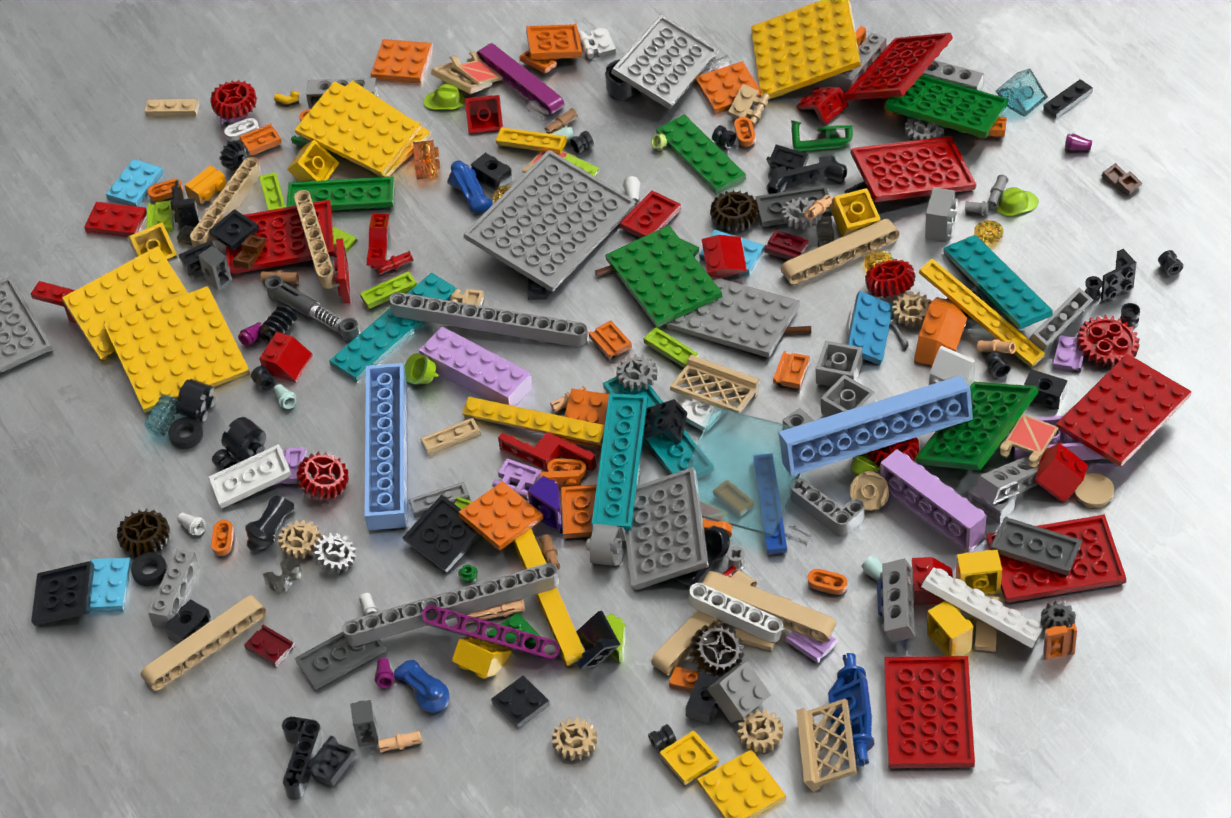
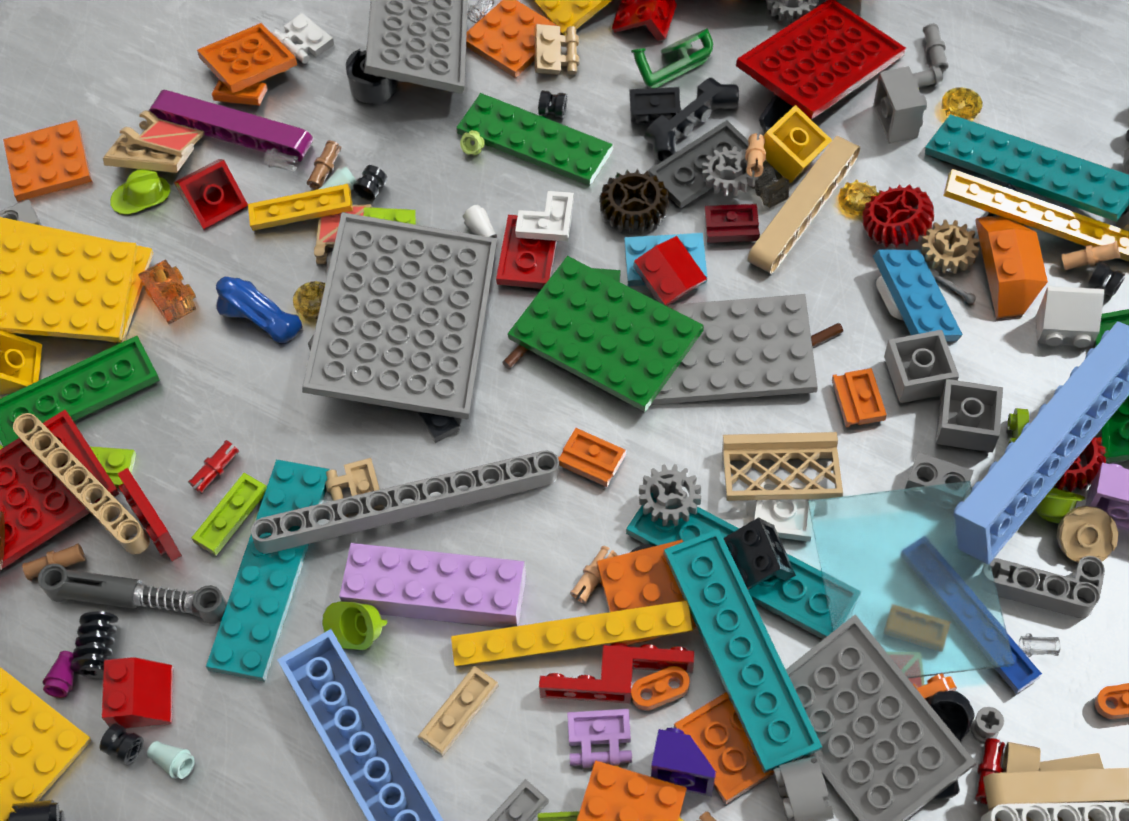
camera: 30 degrees left, 10 degrees up
red bracket [366,213,390,269] -> none
black brick [471,152,513,192] -> none
orange plate [540,470,581,489] -> none
lime plate [644,327,699,368] -> none
orange plate [734,117,756,147] -> none
lime piece [997,187,1039,216] -> none
none -> white plate [515,191,574,241]

